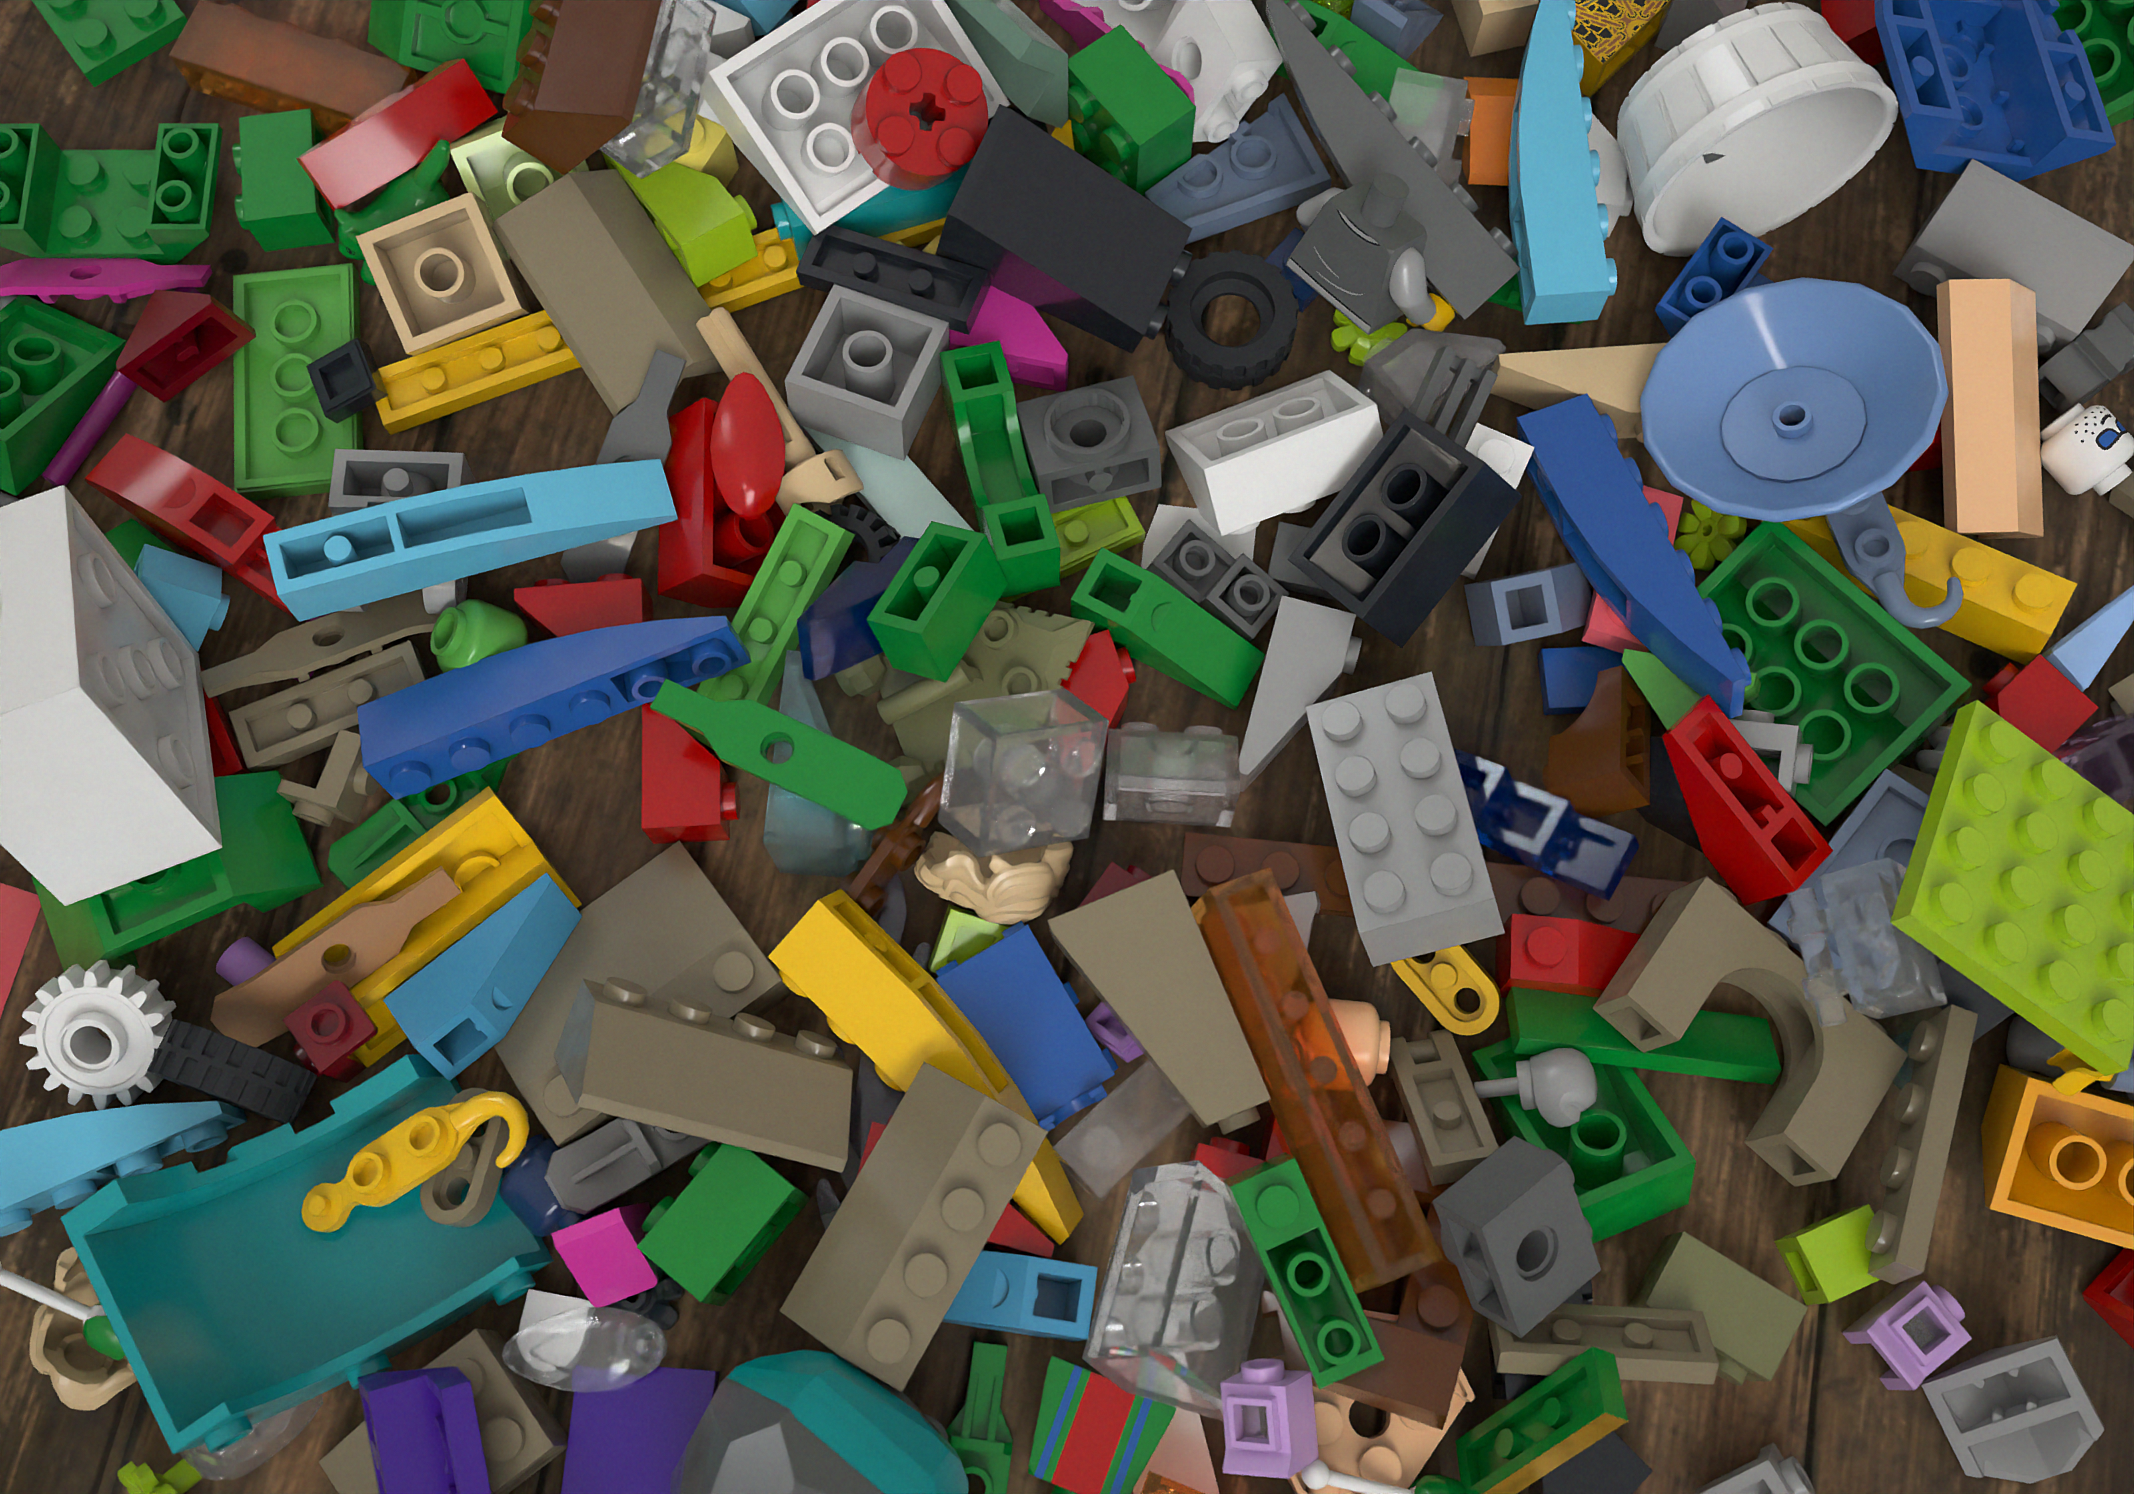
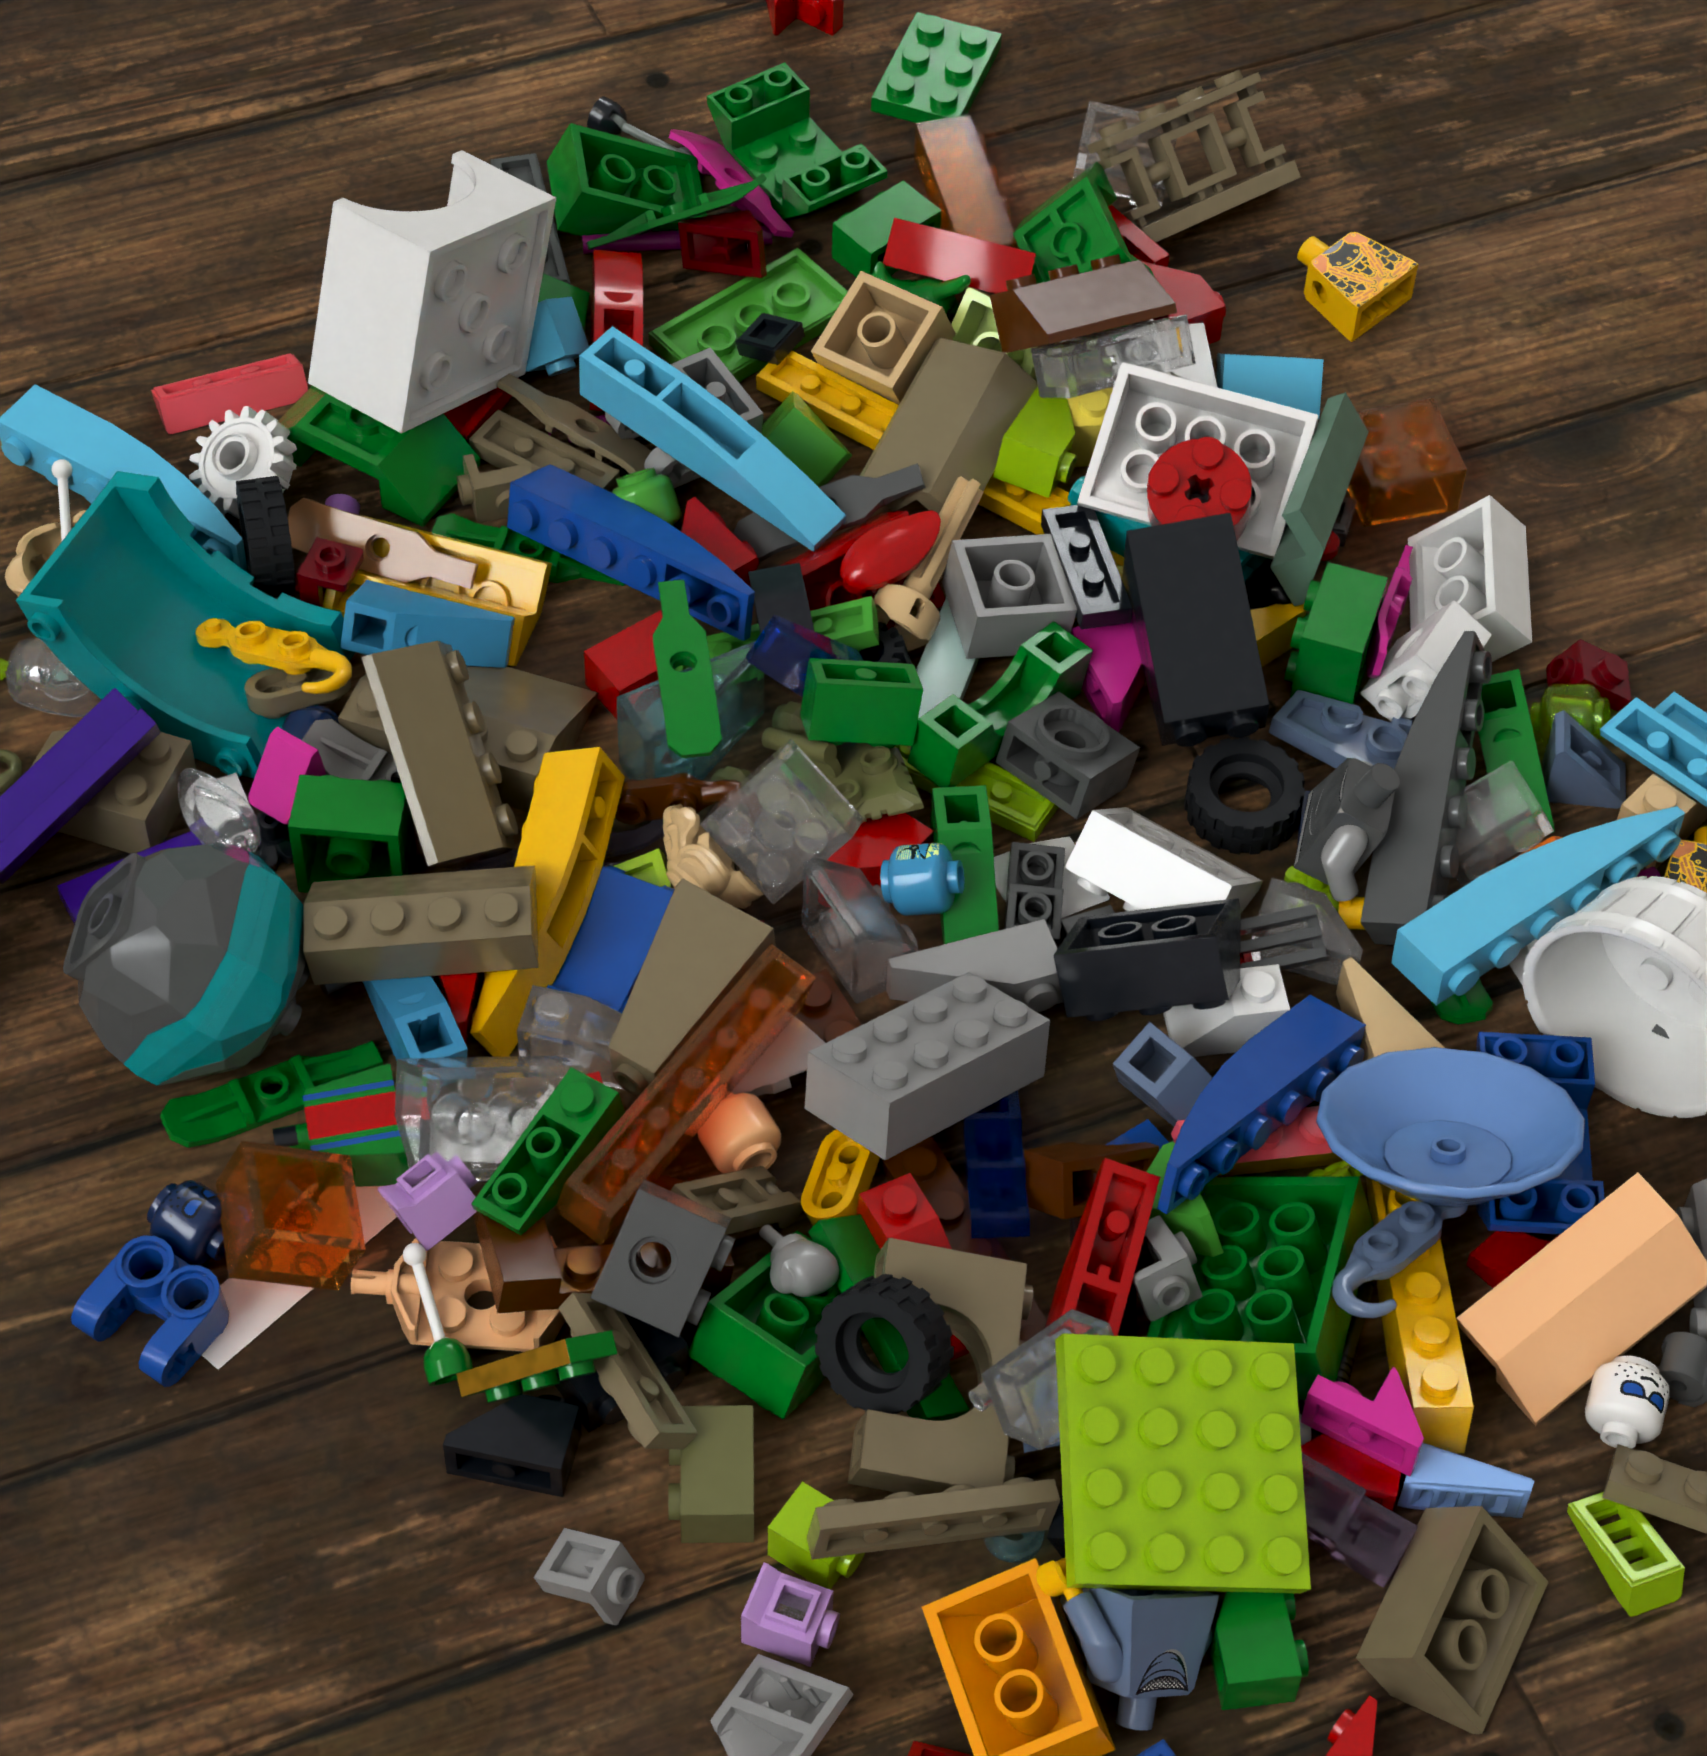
camera: 55 degrees right, 20 degrees down
none -> green piece [586,174,767,250]
none -> black slope [748,563,818,664]
none -> bright green slope [761,391,852,487]
none -> black tyre [815,1274,954,1414]
none -> dark azure head [880,843,965,916]
none -> dark pink slope [1300,1367,1424,1476]

